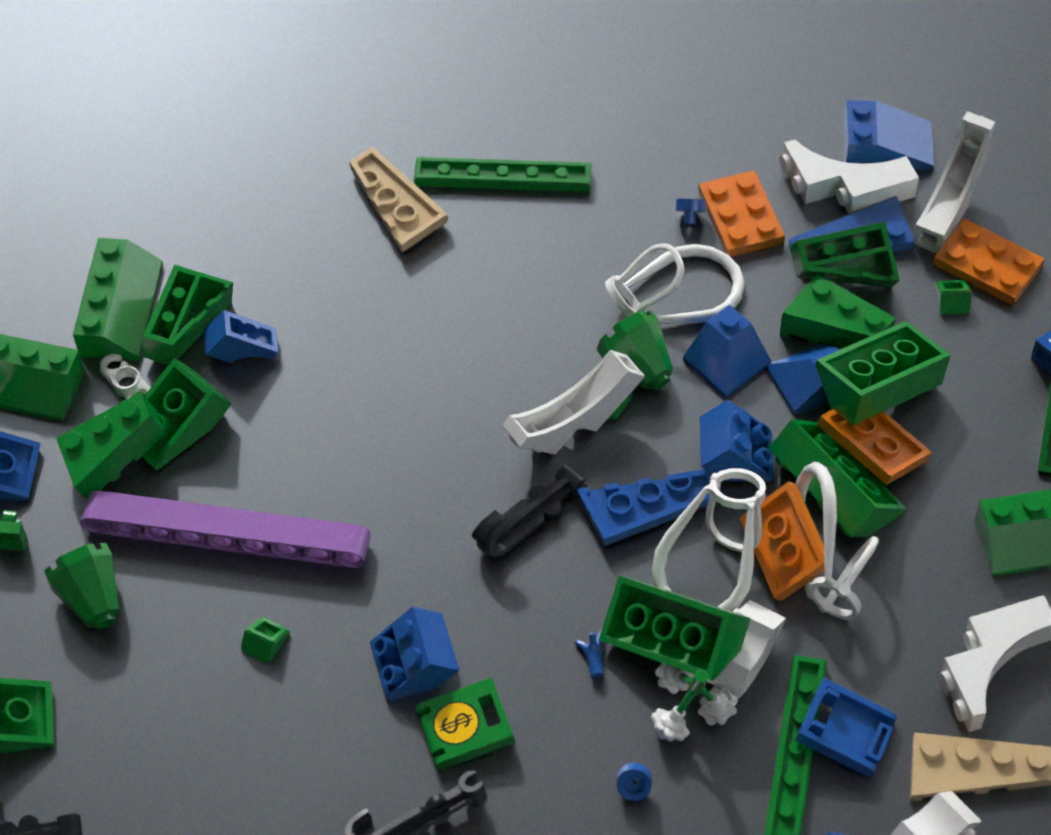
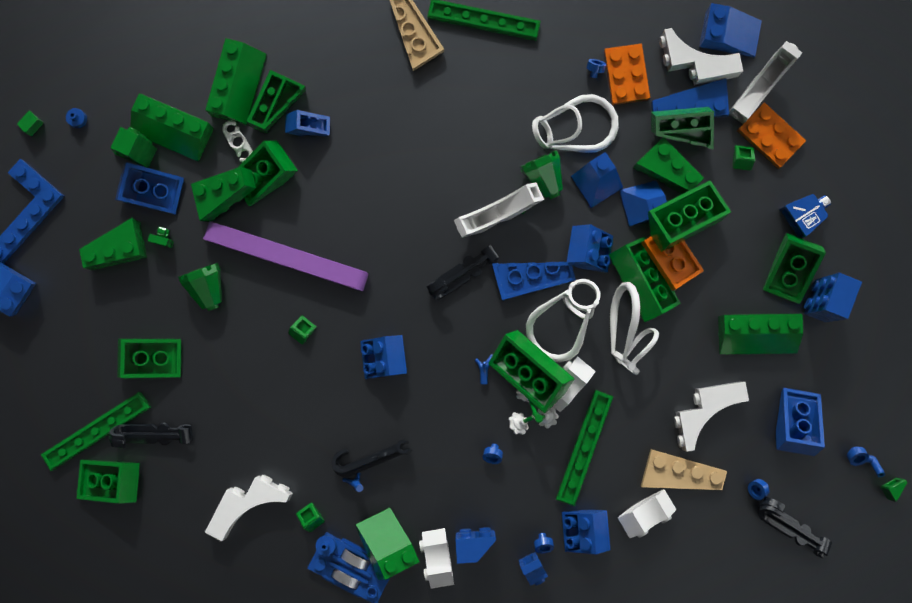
camera: 15 degrees right, 30 degrees up
green container [415,677,516,770] -> none
orange plate [739,482,825,601] -> none
blue container [795,678,897,777] -> none

